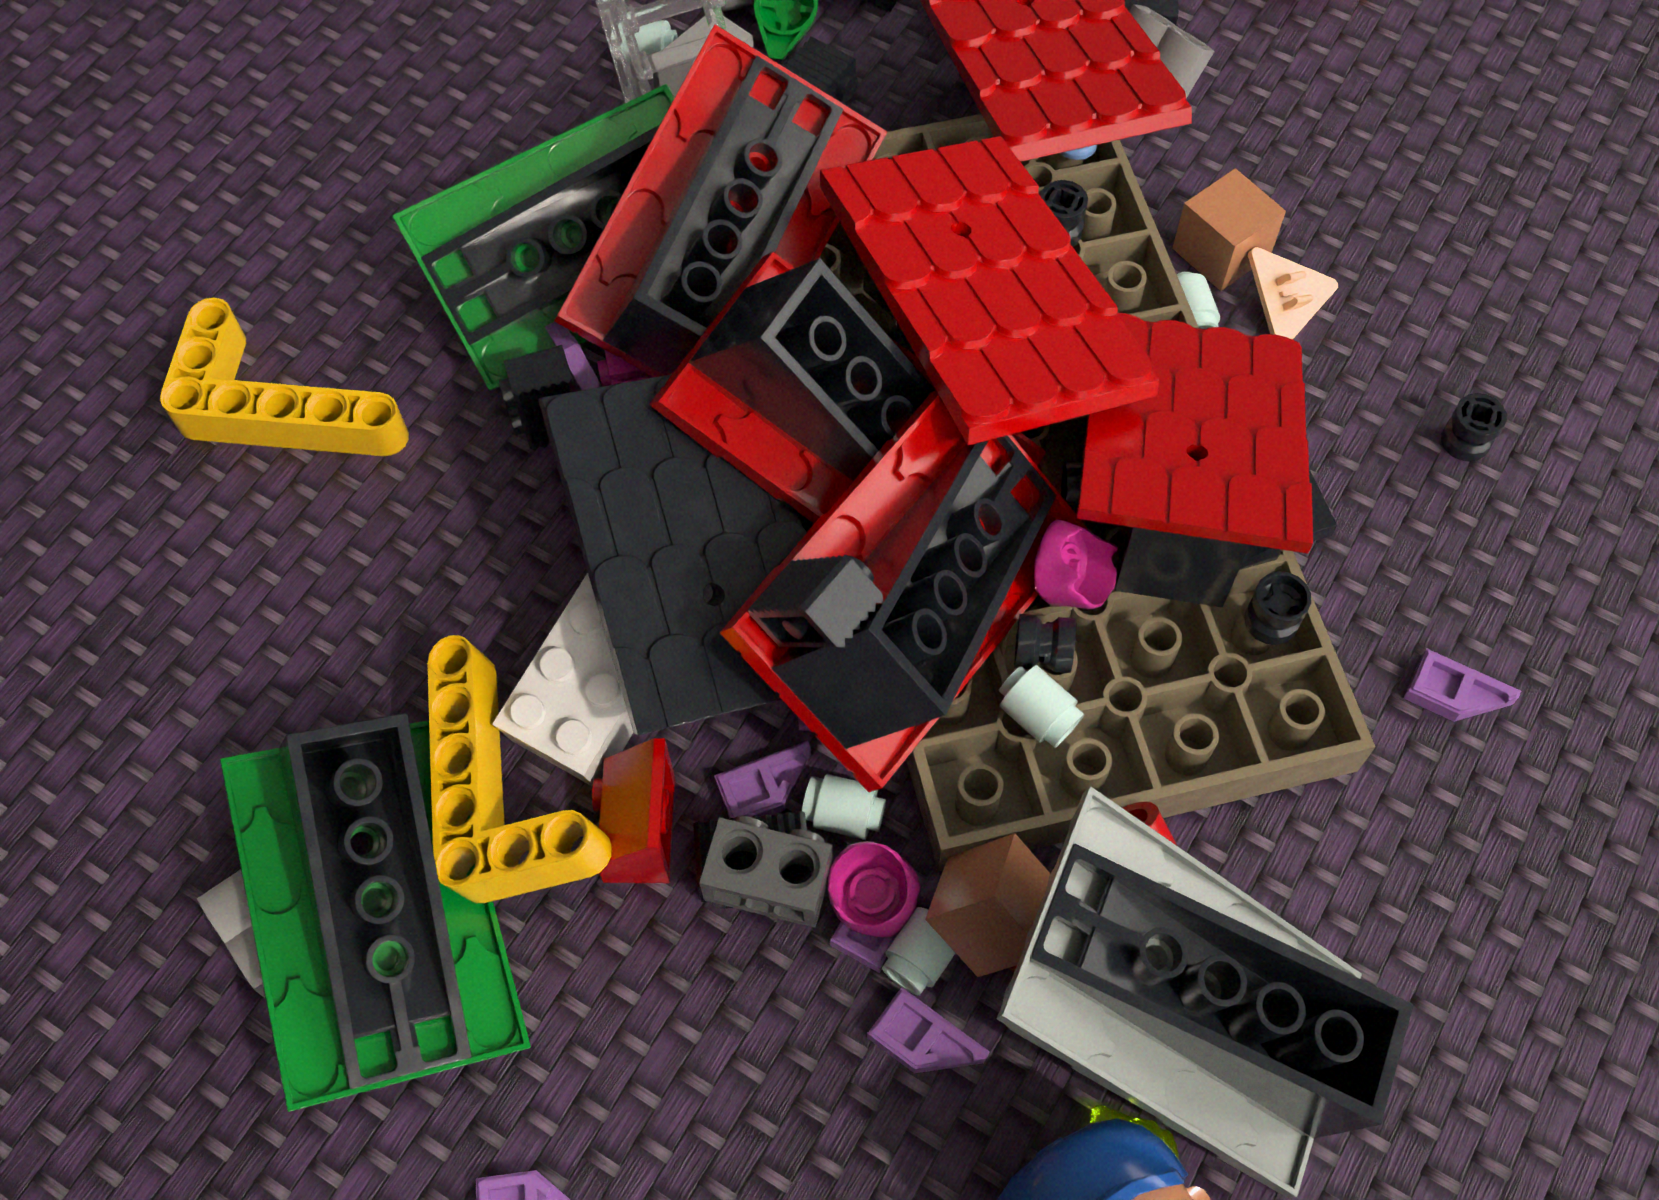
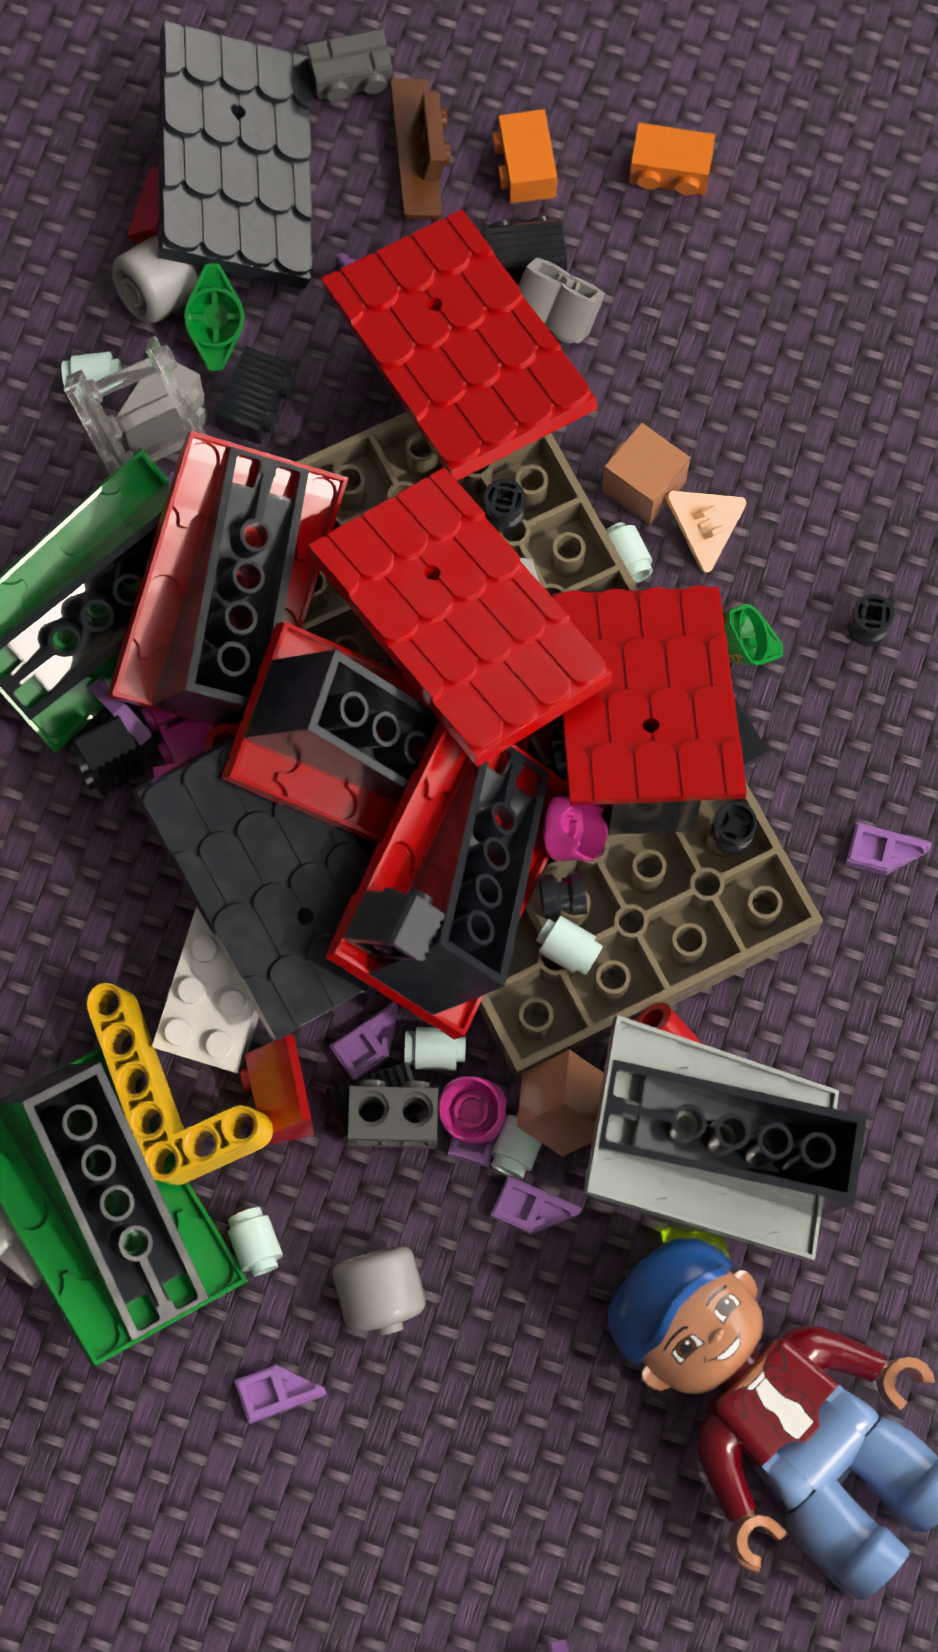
camera: 15 degrees left, 10 degrees up
none -> light aqua brick [228,1207,283,1276]
none -> light grey head [332,1246,426,1336]
none -> green hat [723,604,783,666]

